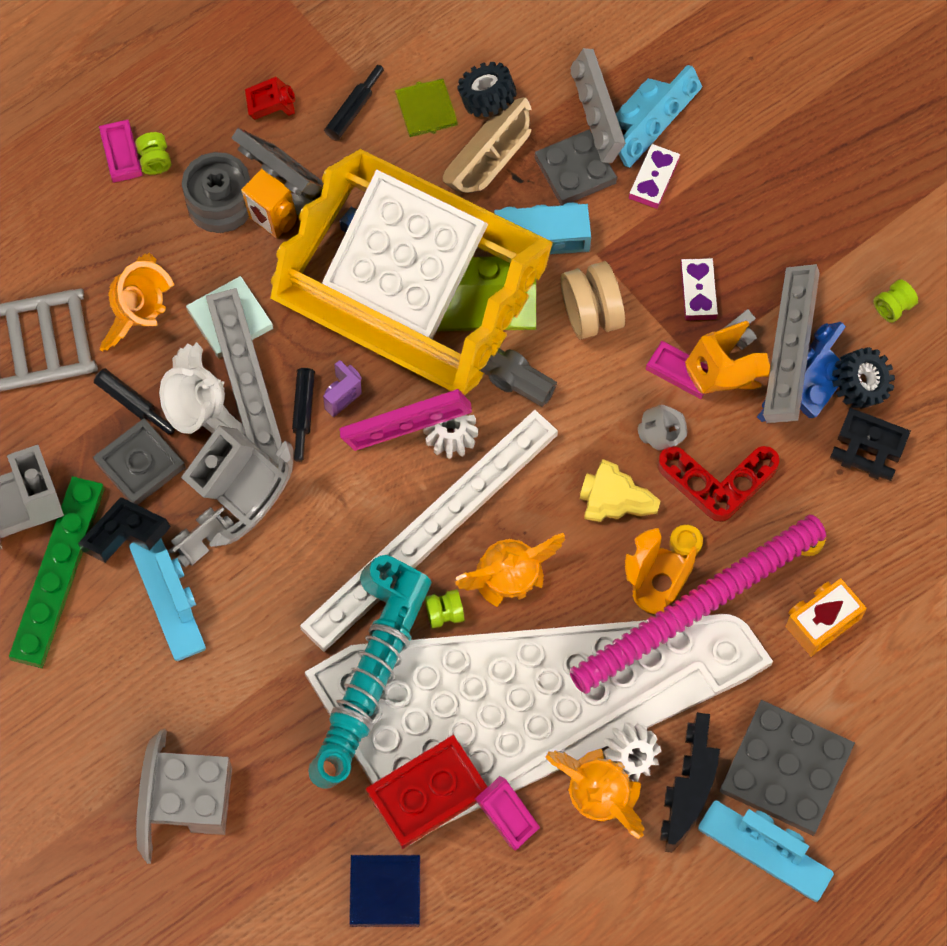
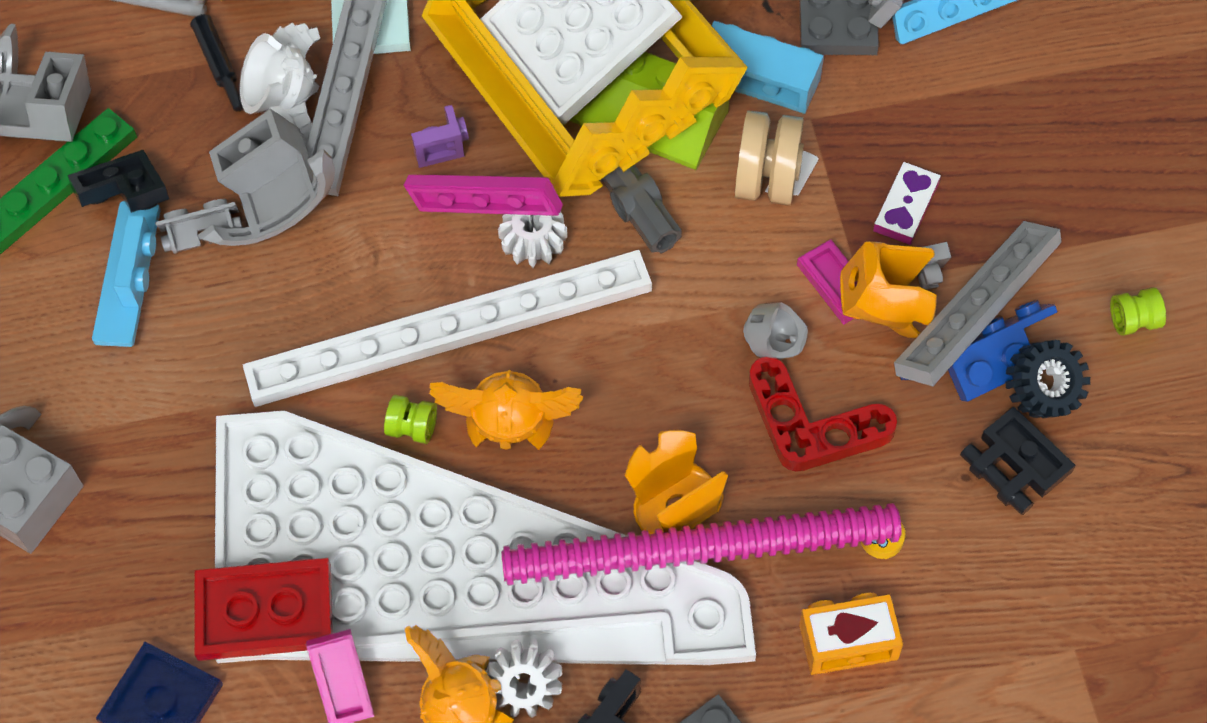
camera: 30 degrees right, 5 degrees down
dark grey plate [93,418,186,505] -> none
black axle [292,368,315,462] -> none
teal piece [308,555,432,789] -> none
light yellow rock [580,459,661,522] -> none
tile [629,144,680,209] -> none
yellow tile [669,525,703,558] -> none

